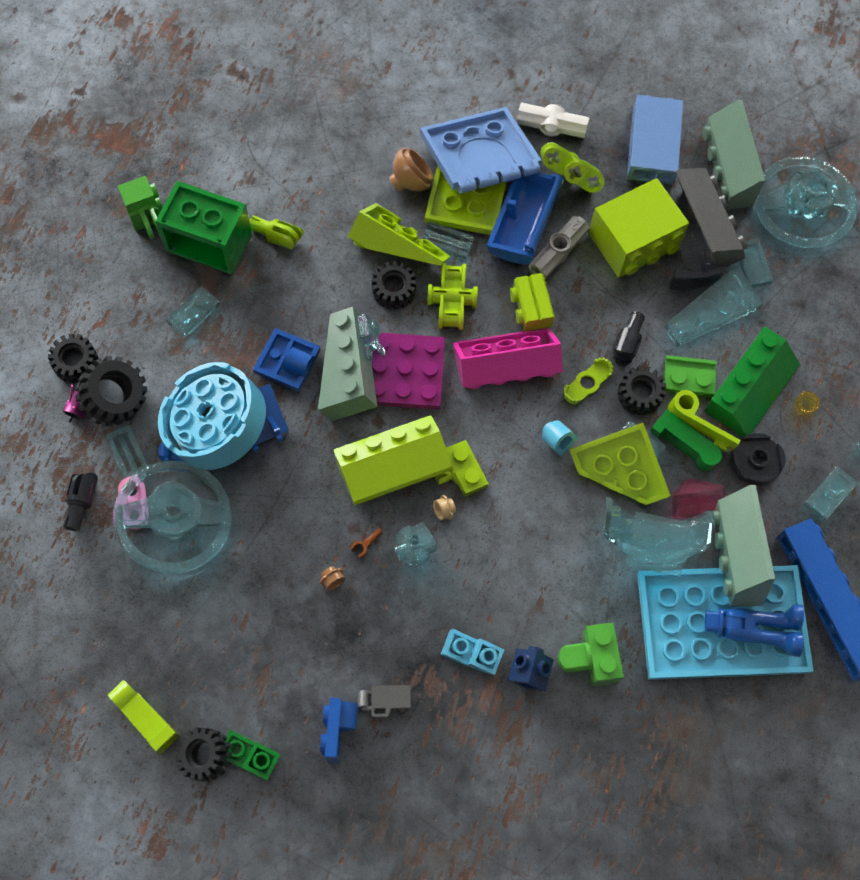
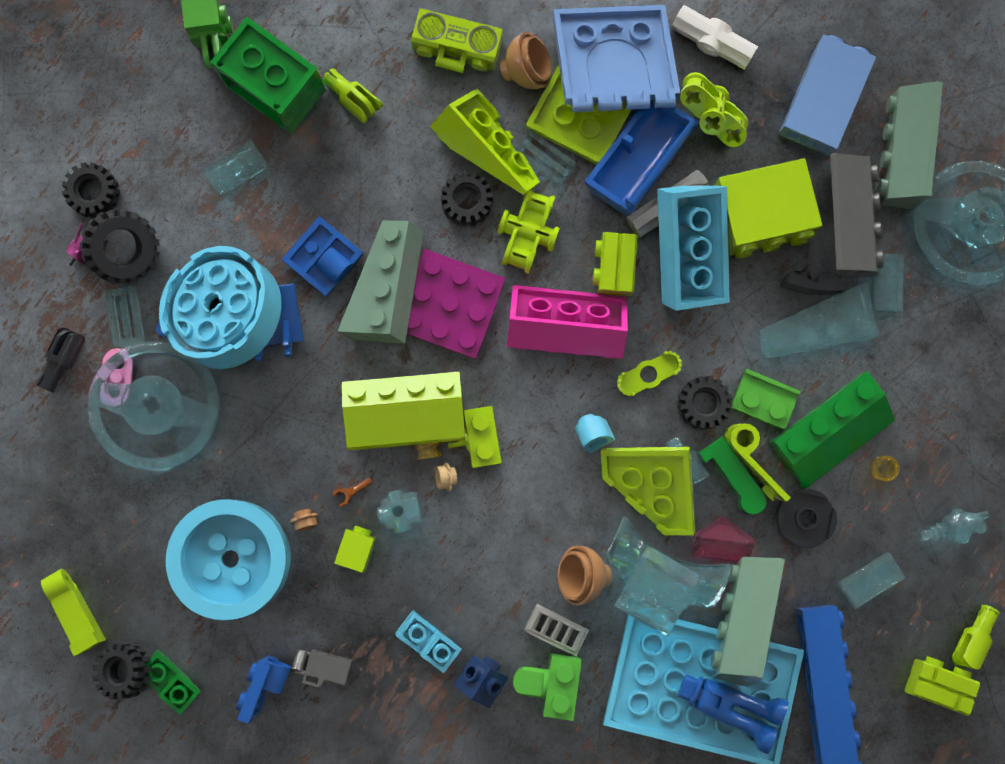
camera: 15 degrees right, 15 degrees up
clear light blue plate [356,313,385,361] -> none
black arm [612,311,645,366] -> none
none -> medium azure brick [166,499,291,620]
none -> lime brick [334,525,376,573]
none -> lime piece [411,8,503,73]
none -> clear yellow bush [415,442,443,461]
none -> light grey slope [523,603,589,657]
none -> medium nougat piece [557,546,612,606]
none -> medium azure slope [657,186,730,311]

